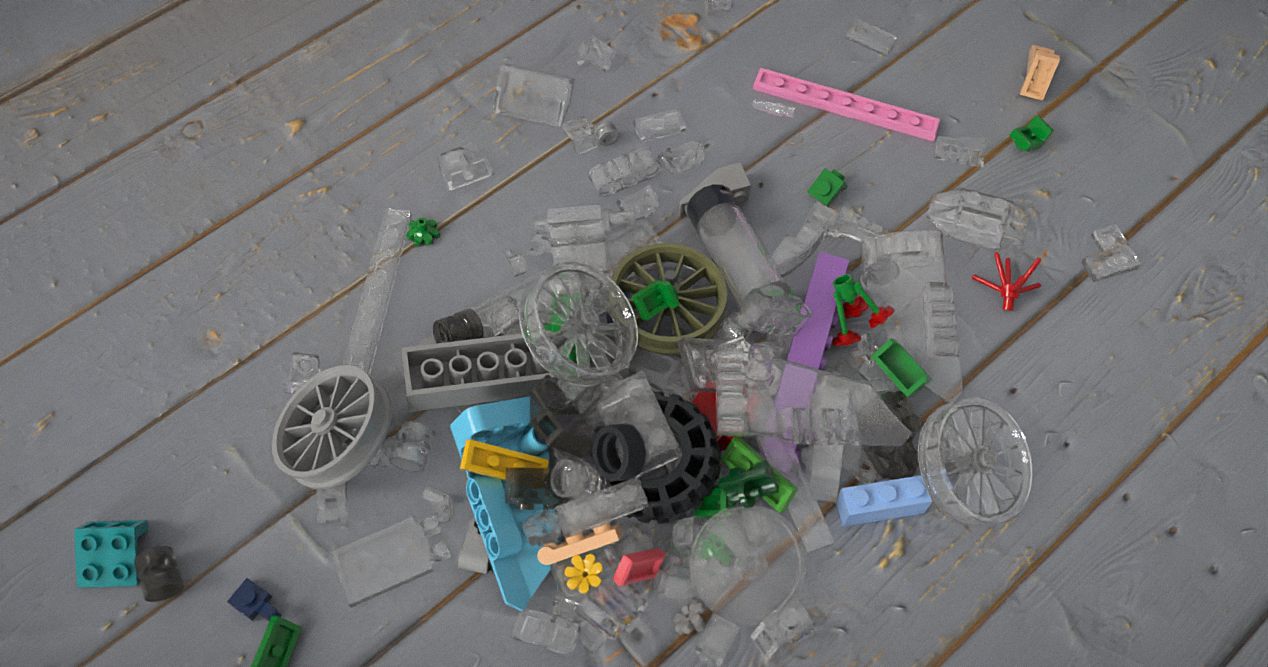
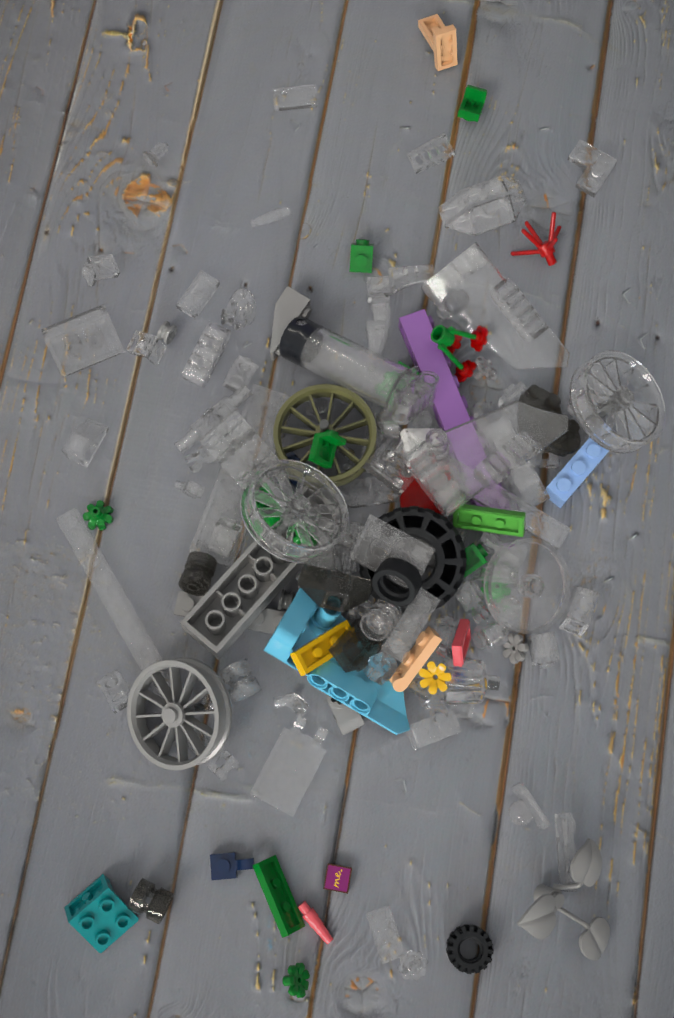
camera: 35 degrees left, 15 degrees up
dark green hips [718,461,779,509] -> none
bright pink tile [753,68,941,142] -> none
green panel [870,338,933,398] -> none

